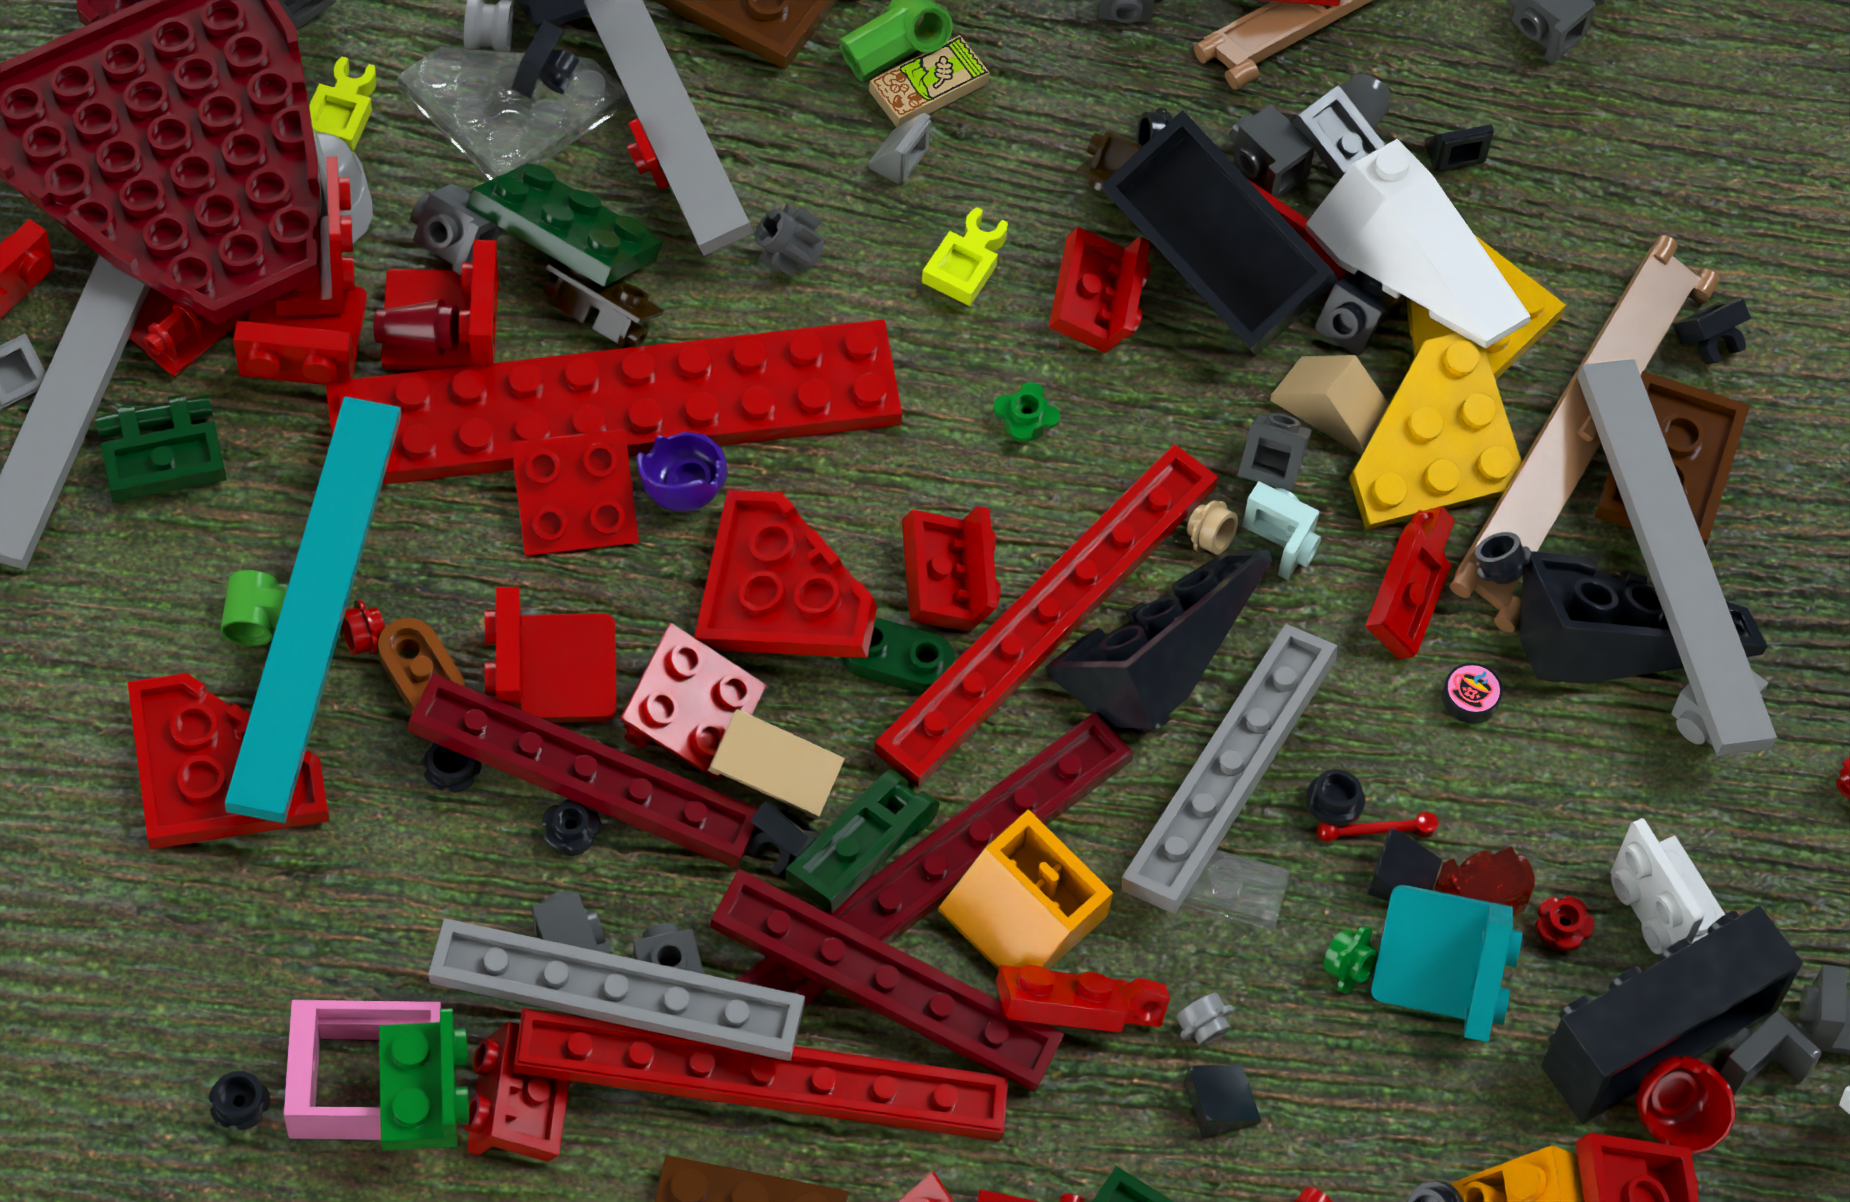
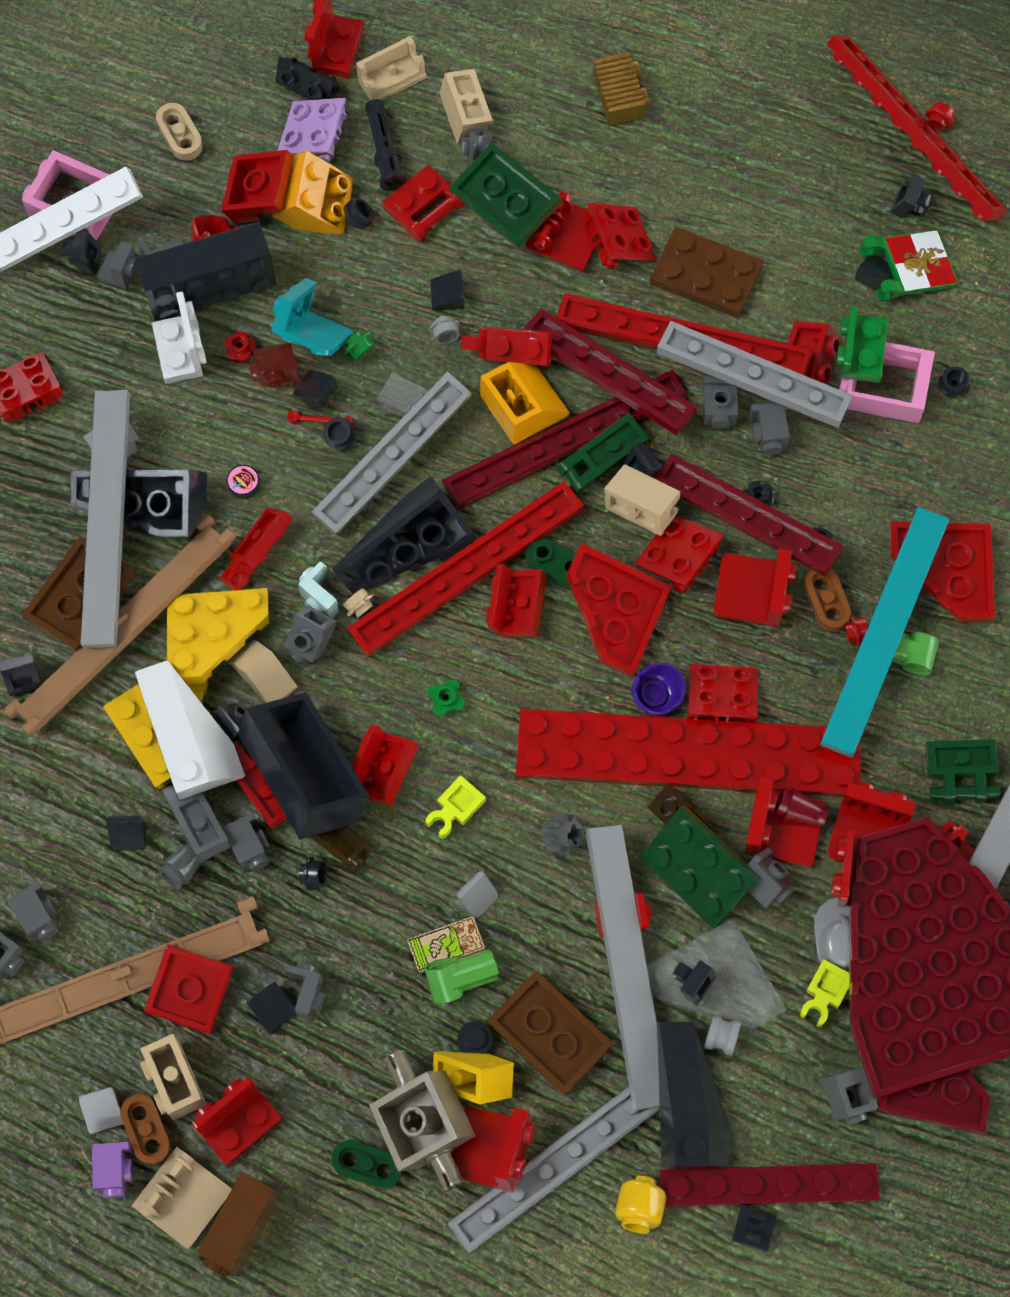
camera: 160 degrees left, 10 degrees up
black plate [1475,532,1532,584] -> none

